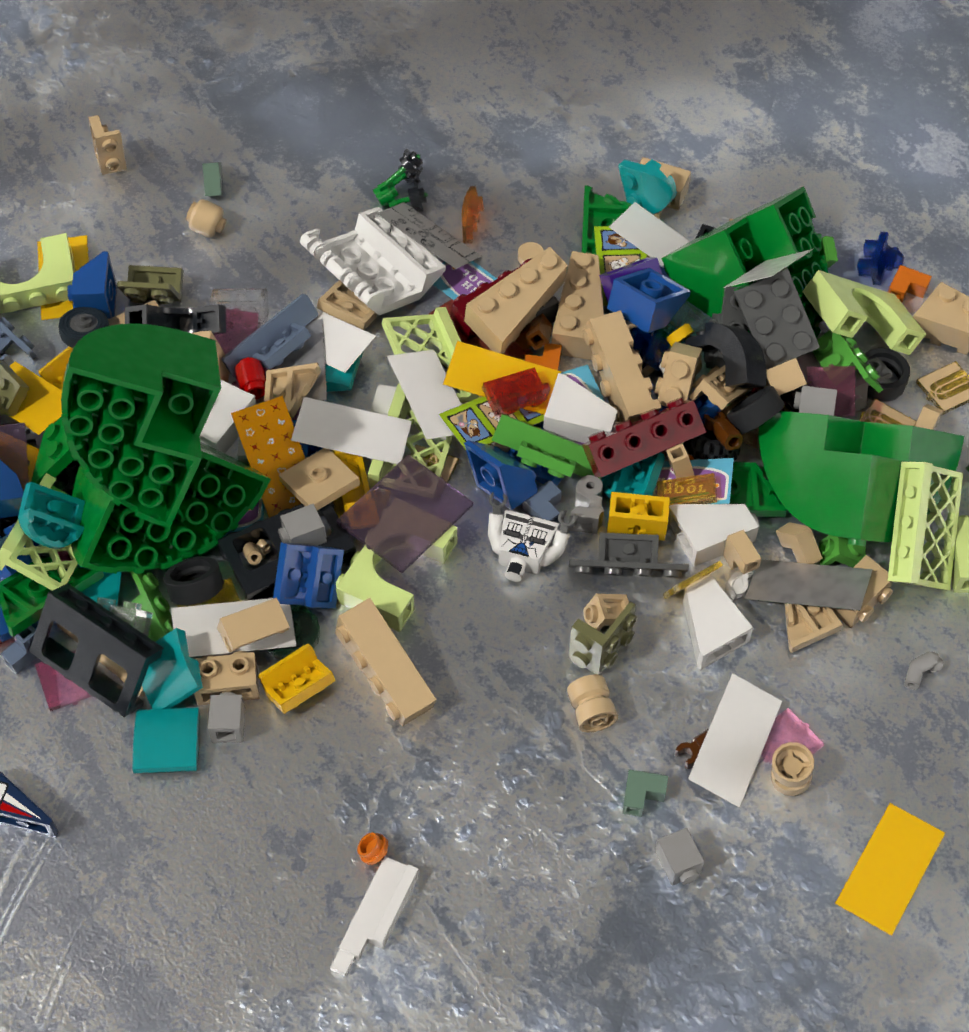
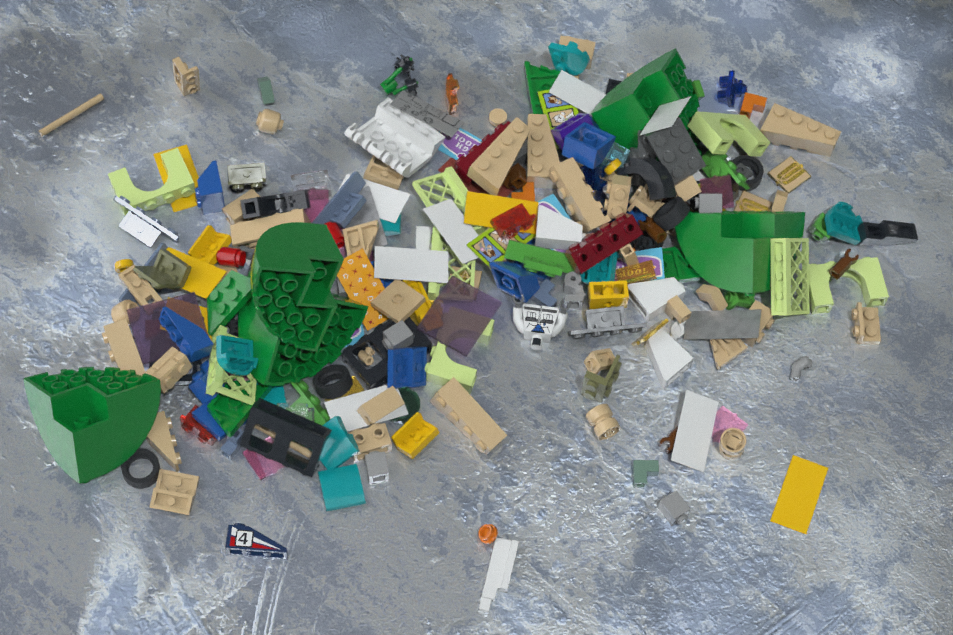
camera: 15 degrees left, 5 degrees up
black wheel [59,307,109,348] -> none

